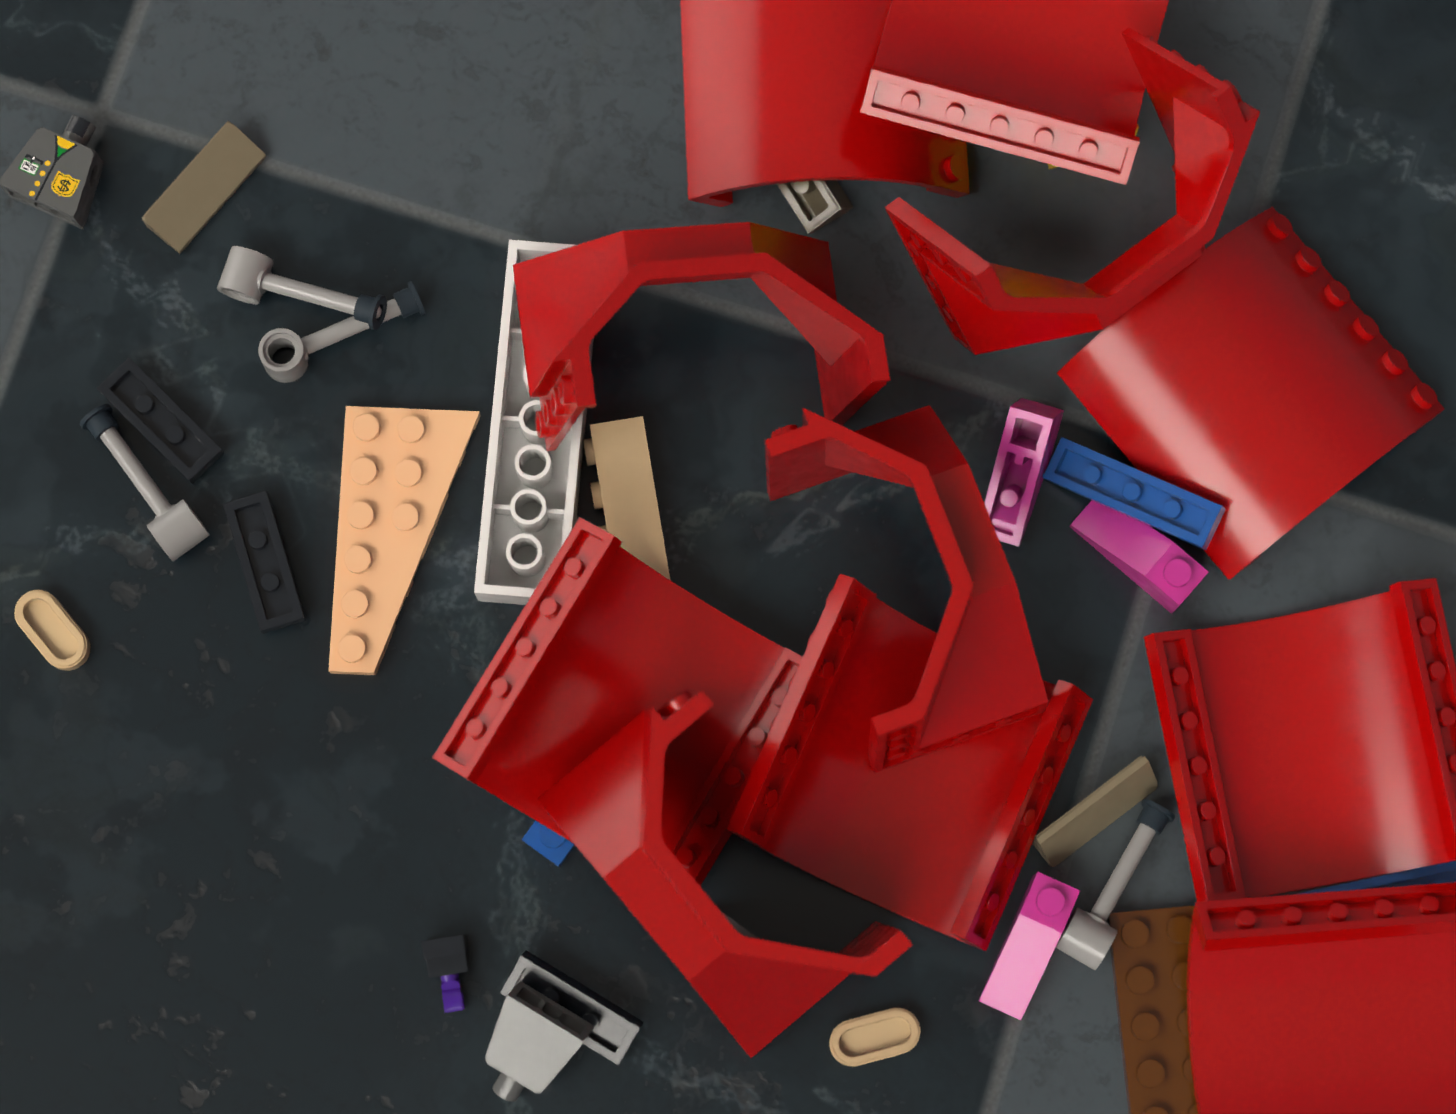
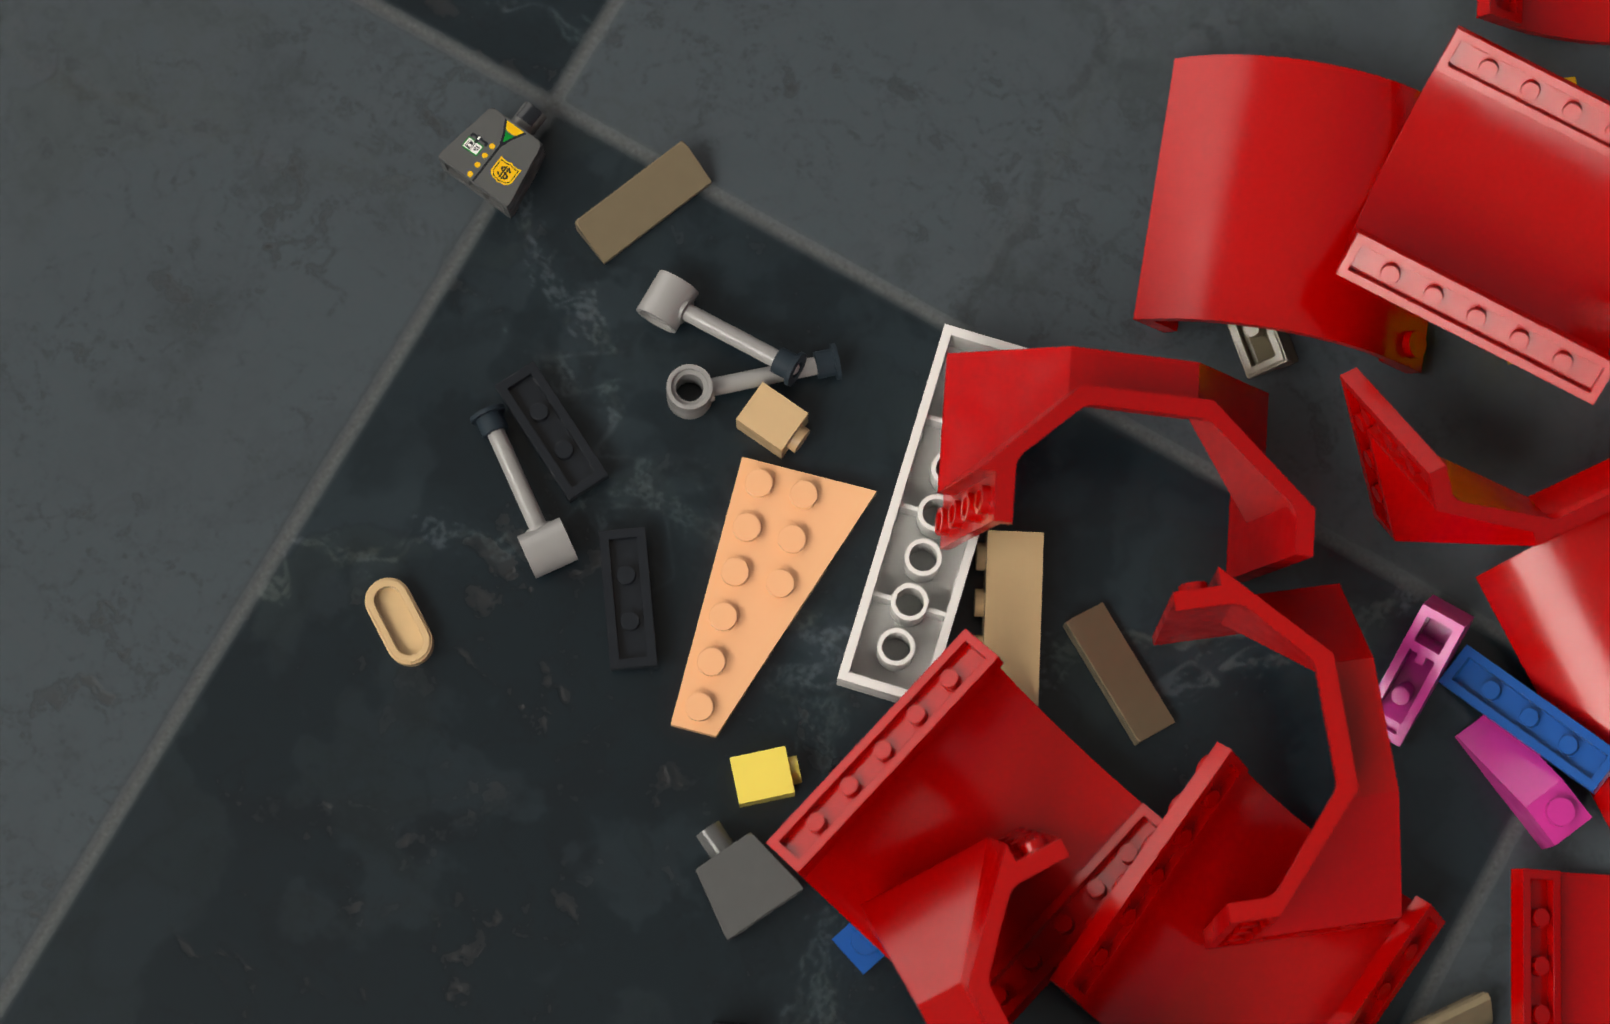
camera: 10 degrees right, 0 degrees up
none -> dark grey torso [695,820,803,941]
none -> light yellow brick [730,746,802,808]
none -> tan brick [736,382,810,459]
none -> dark tan slope [1062,602,1175,746]

